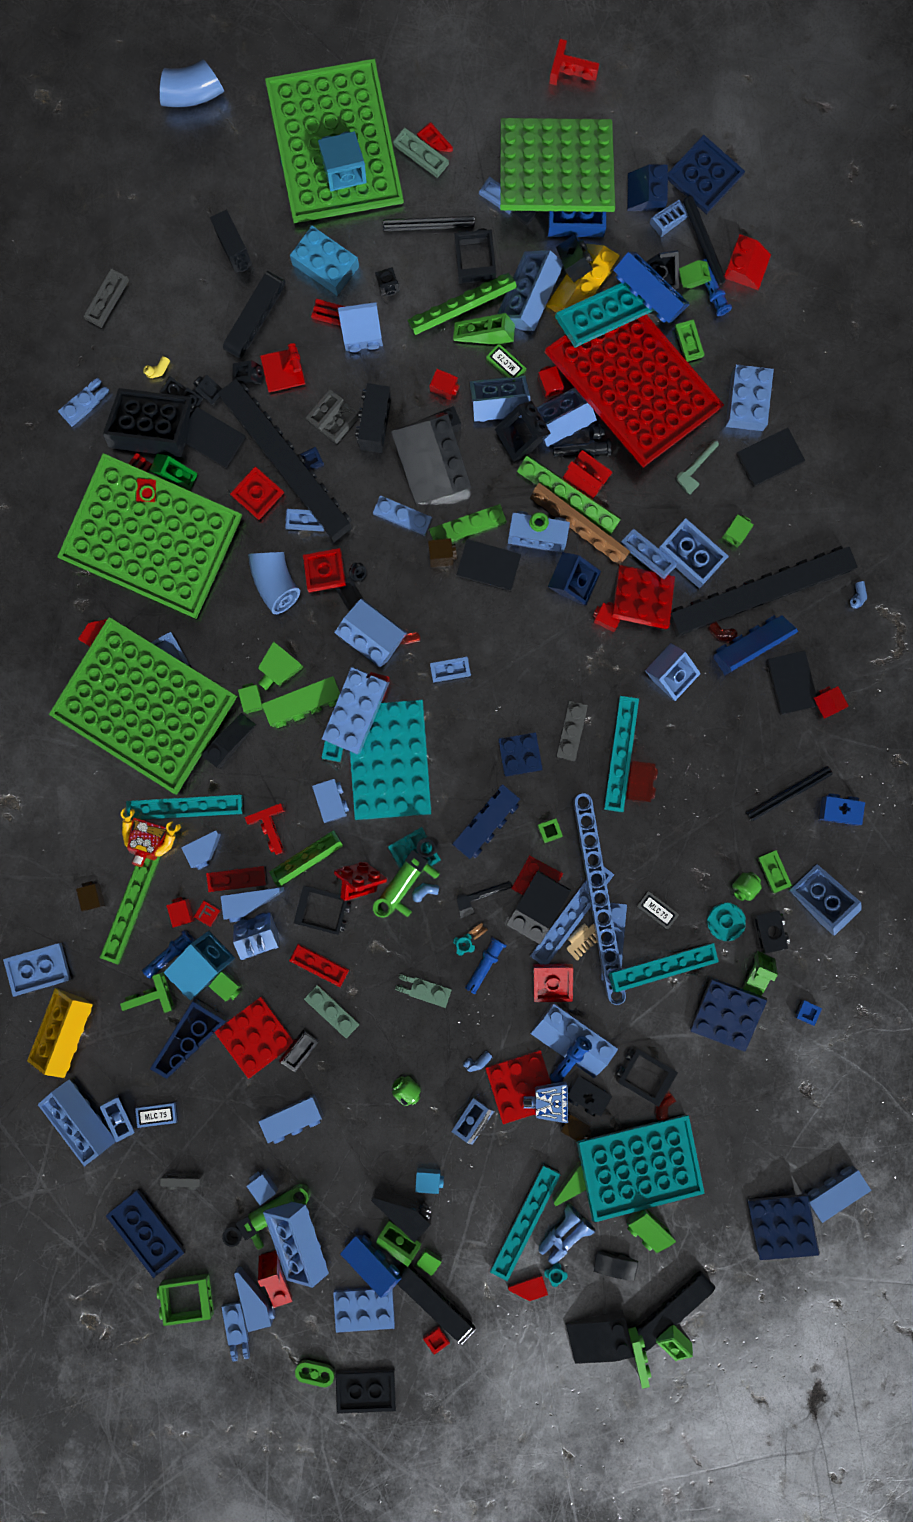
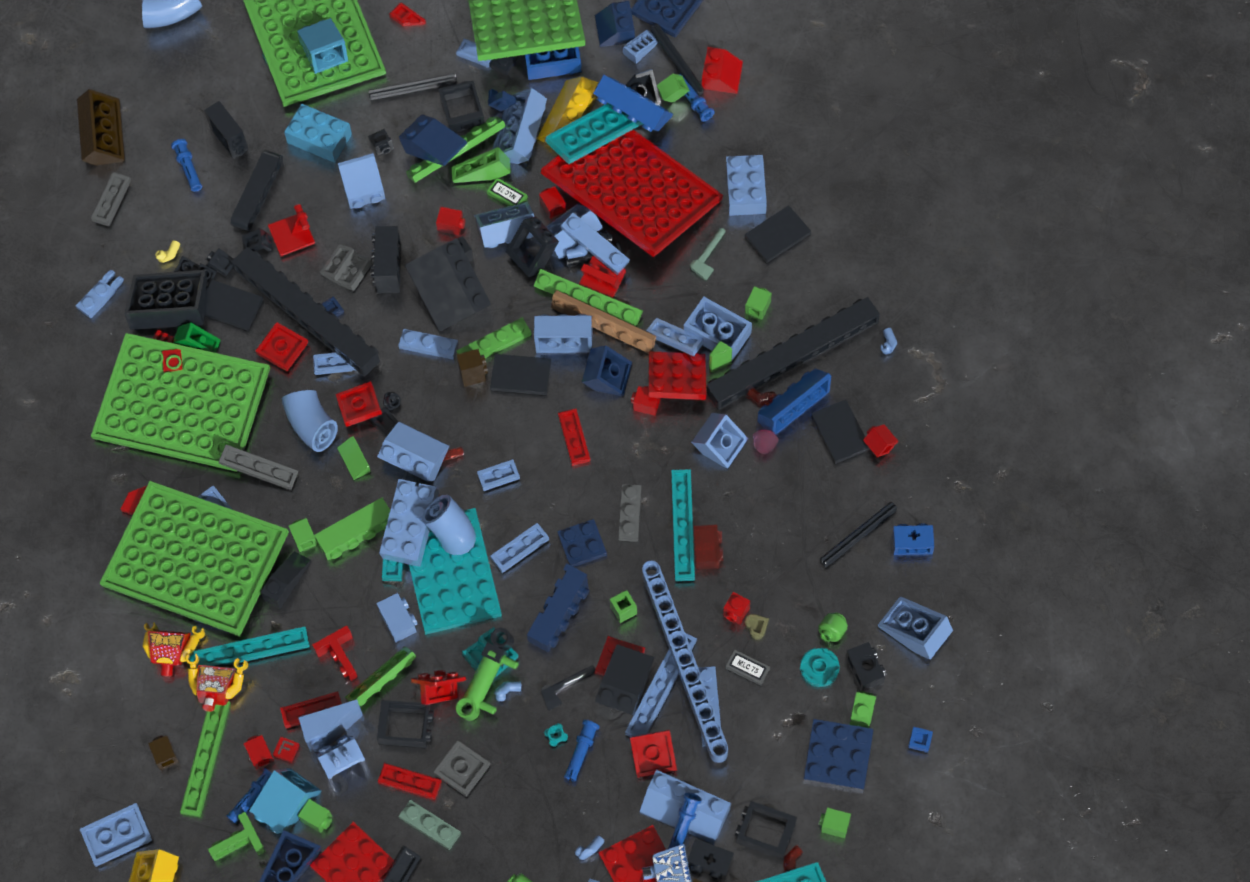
camera: 10 degrees left, 20 degrees down
medium blue slope [181,830,221,870] -> none
bright green torso [258,642,304,690] -> none
red tile [311,299,346,326] -> none
sand green plate [393,128,449,178] -> none
sand green hinge [395,974,452,1008] -> none
medium nougat bush [469,922,488,940] -> none
bright green plate [529,512,549,532] -> none
black brick [556,234,593,282] -> none
tan piece [566,923,605,960] -> none
teal plate [609,943,719,992] -> none
bright green plate [675,319,704,362] -> none
bright green plate [757,850,792,893] -> none
none -> dark brown slope [77,89,125,166]
none -> torso [142,622,205,676]
none -> blue pin [171,139,202,192]
none -> dark grey plate [219,445,298,490]
none -> bright green slope [337,436,371,480]
none -> dark blue slope [399,114,467,166]
none -> medium blue brick [422,495,476,555]
none -> dark grey plate [434,740,490,797]
none -> dark blue bracket [488,89,516,112]
none -> medium blue plate [490,523,549,573]
none -> red tile [558,408,590,466]
none -> medium blue plate [560,213,630,275]
none -> medium blue arm [567,244,589,259]
none -> bright green slope [709,341,732,373]
none -> red brick [723,592,750,625]
none -> olive tile [745,614,769,639]
none -> clear pink cone [753,429,779,454]
none -> bright green brick [819,808,851,838]

